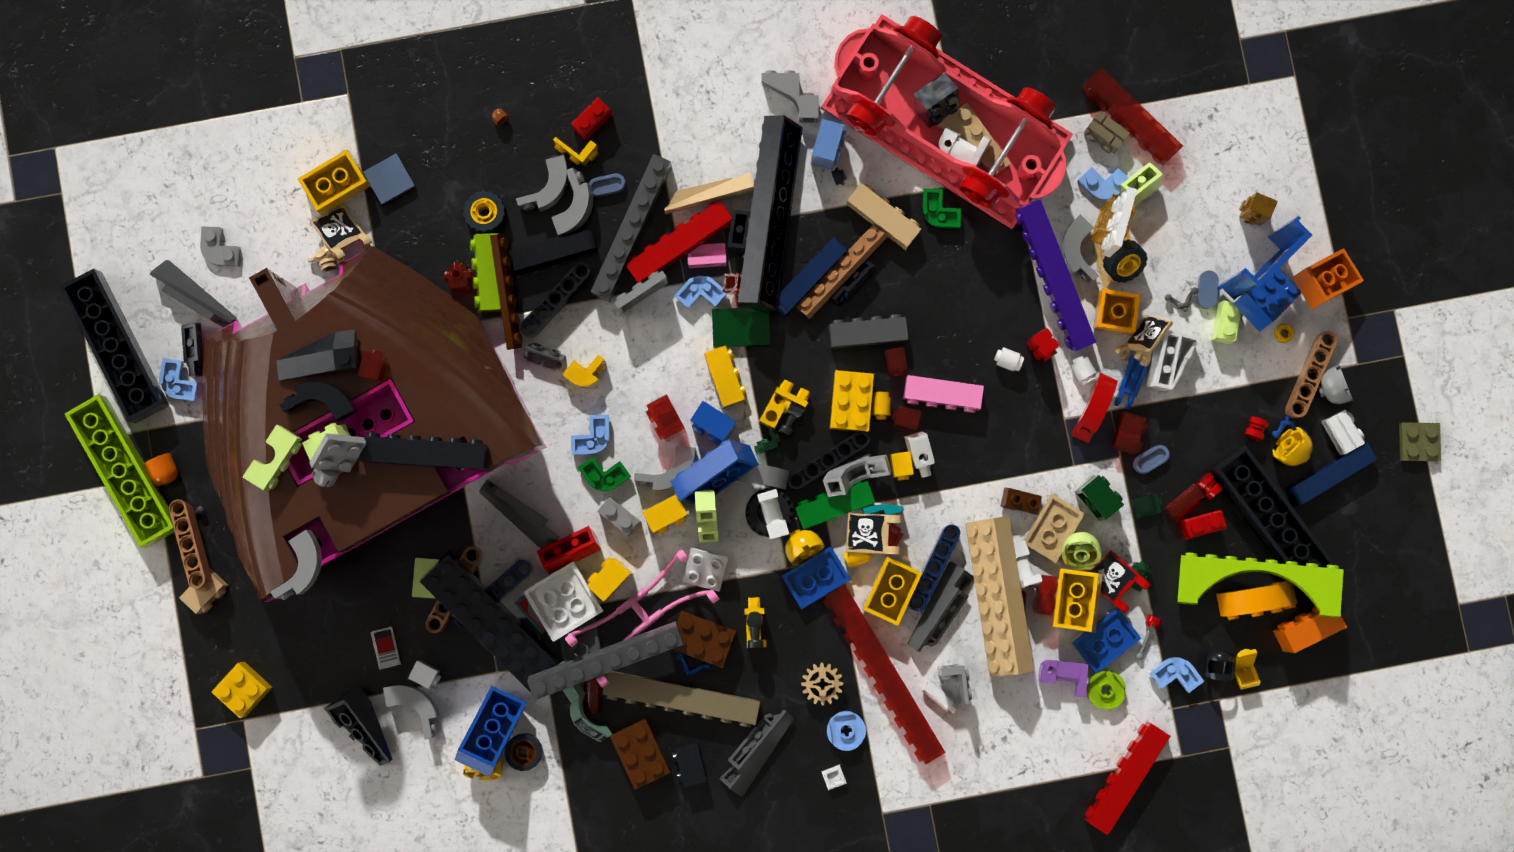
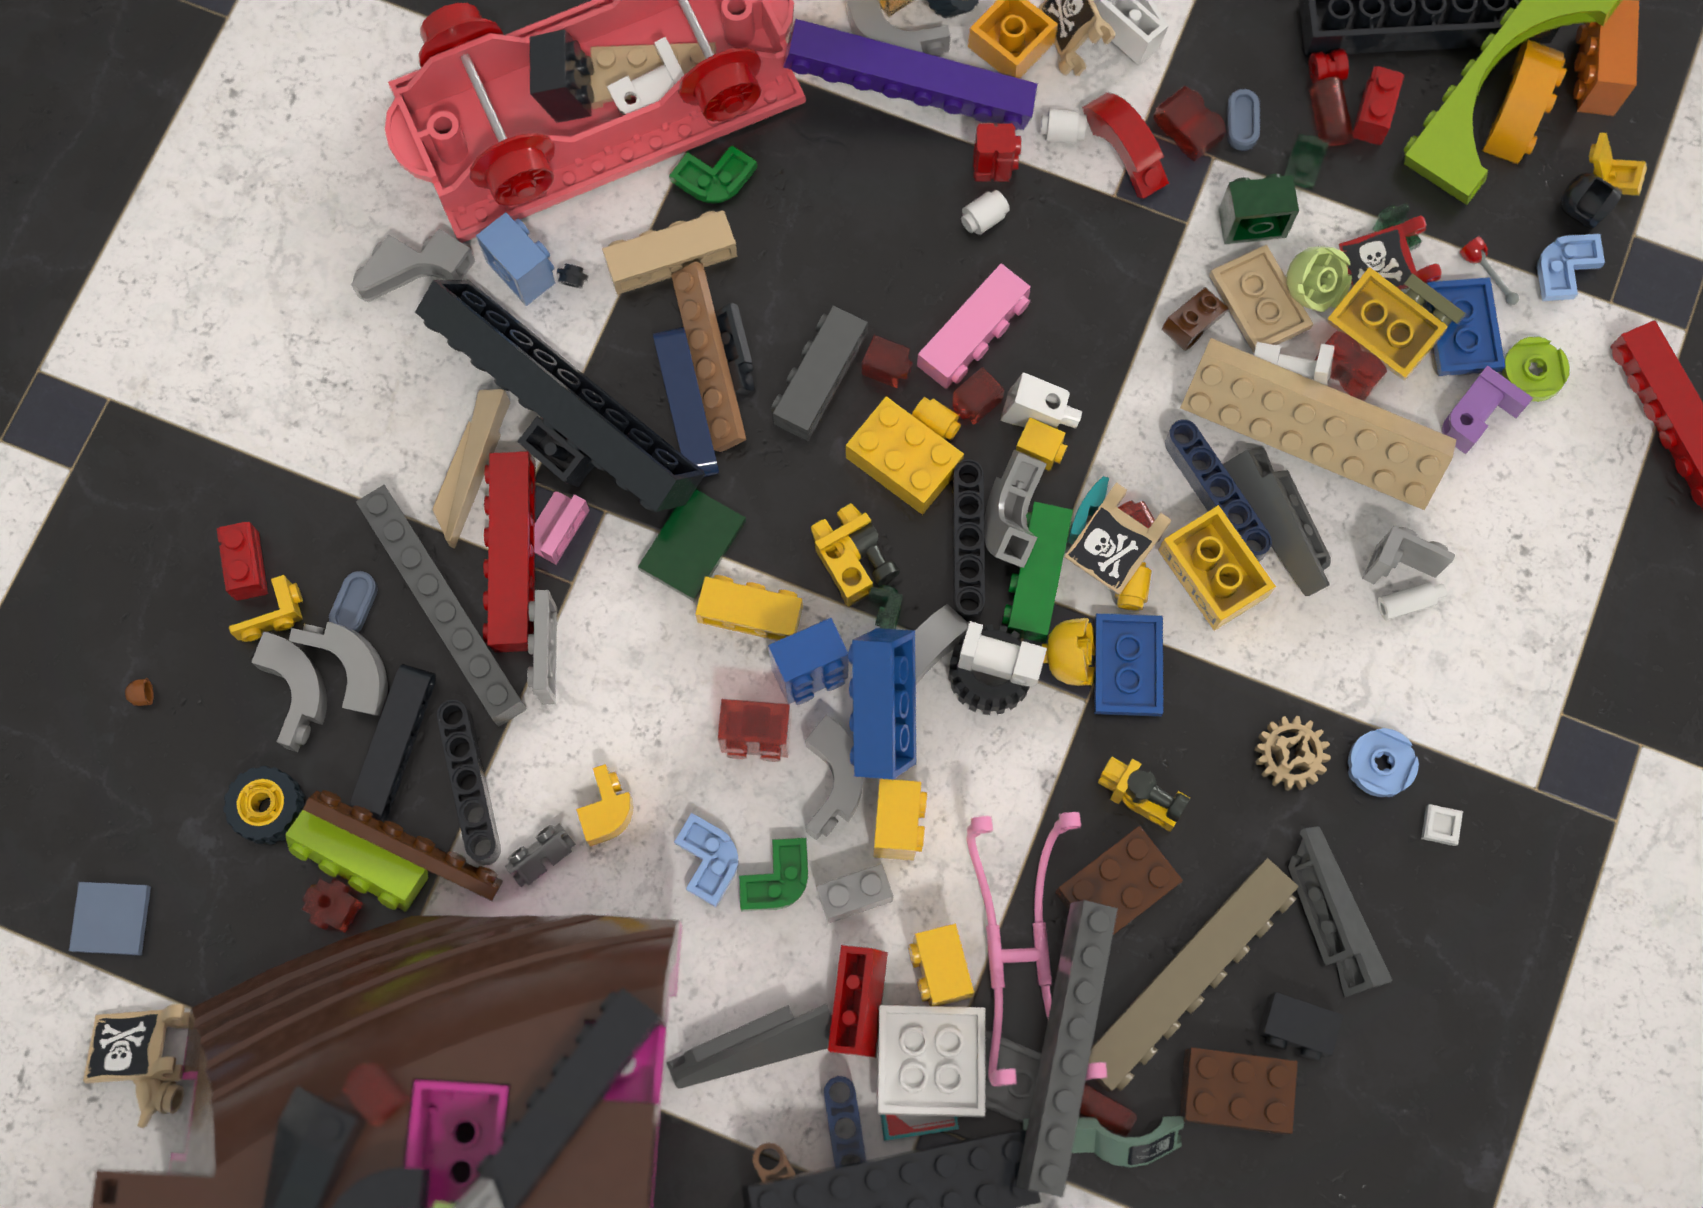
camera: 55 degrees left, 10 degrees down
yellow brick [297,149,371,215] -> none
light blue plate [674,276,728,309] -> none
blue piece [677,652,711,678] -> none
white hinge [682,547,728,592] -> none
yellowish green arch [695,490,719,543] -> none
clear red brick [722,273,741,297] -> none
clear red brick [823,584,946,765] -> none
blue hinge [1114,355,1148,411] -> none
none -> olive plate [1404,273,1467,326]

